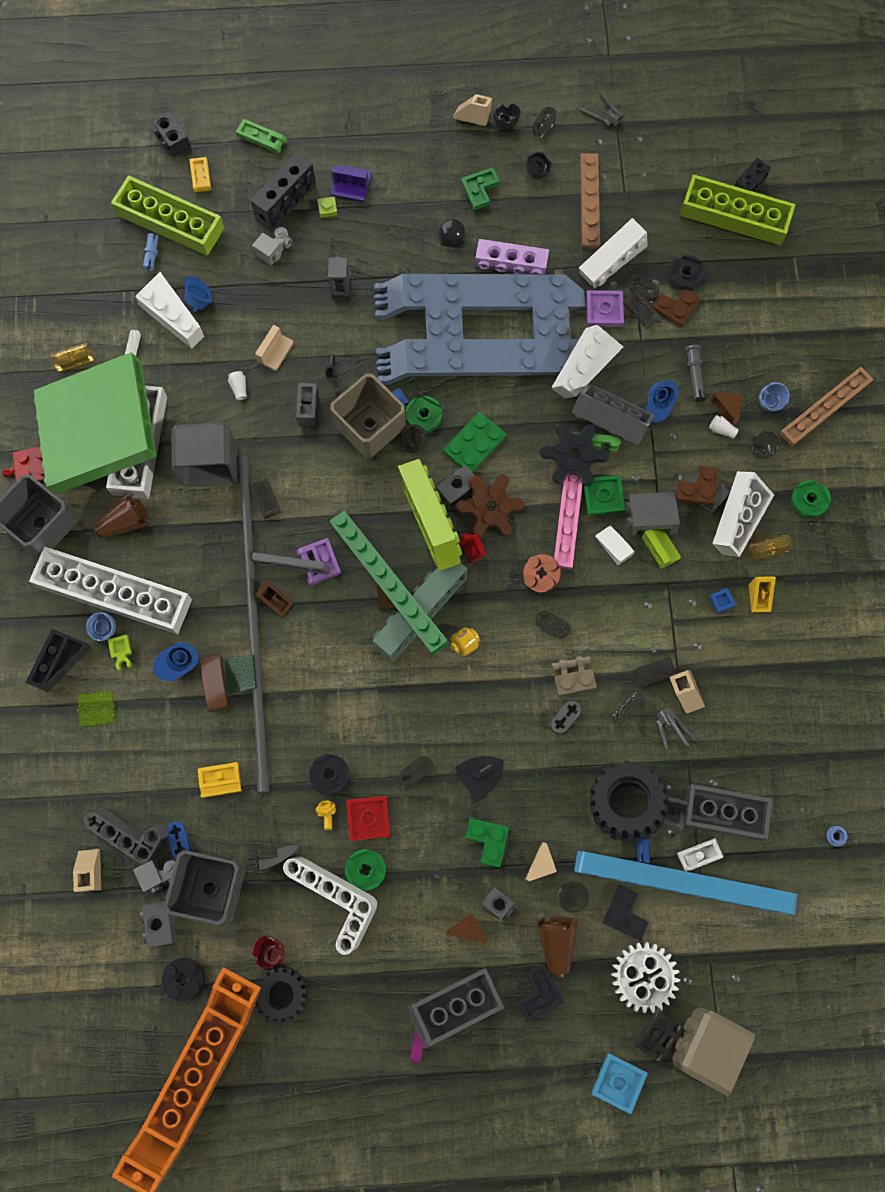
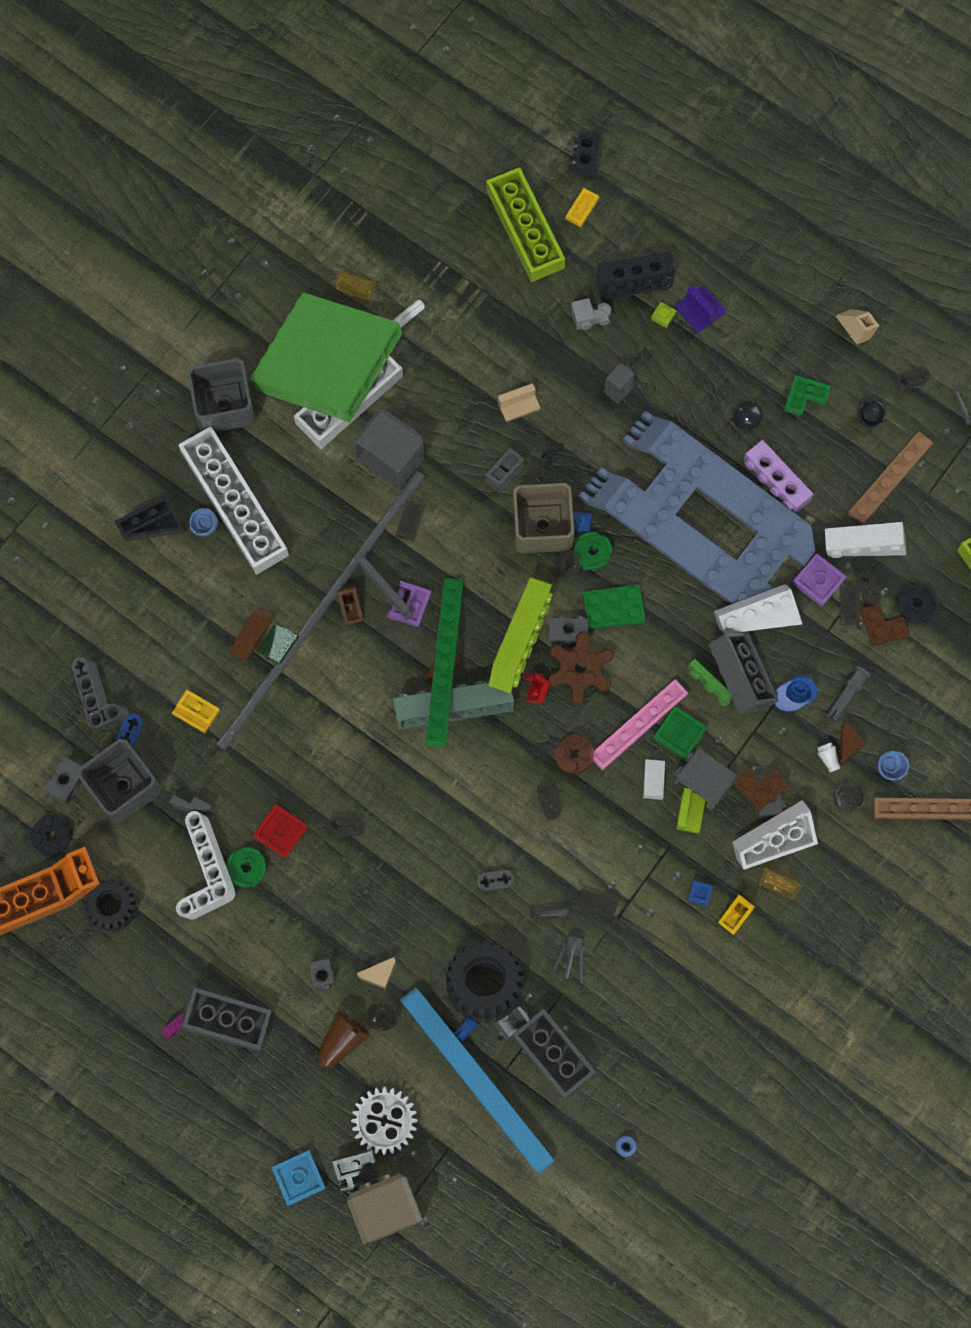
camera: 40 degrees right, 0 degrees up
red plate [2,447,45,483] -> none
tan slope [73,849,101,893] -> none
clear neon green piece [77,690,116,727] -> none
reddish brown cone [94,492,150,538] -> none
lime plate [108,635,132,671] -> none
light grey brick [133,860,176,894] -> none
white wedge [135,272,204,349] -> none
medium blue pin [142,233,159,271] -> none
blue piece [153,642,198,681] -> none
blue piece [184,276,213,312] -> none
white cone [228,371,247,400] -> none
bright green plate [236,119,287,155] -> none
dark red hair [251,936,285,970] -> none
black plate [309,754,350,795] -> none
yellow plate [316,800,336,830] -> none
reddish brown slope [446,914,488,943] -> none
yellow head [450,627,480,656] -> none
black shield [455,756,504,801] -> none
green plate [465,818,509,868] -> none
black hair [493,103,521,128] -> none
black plate [517,963,564,1022] -> none
black plate [539,422,609,486] -> none
dark tan plate [551,656,597,696] -> none
black plate [602,884,649,941] -> none
tan slope [670,670,705,714] -> none
white slope [677,838,724,872] -> none
green plate [791,480,831,518] -> none

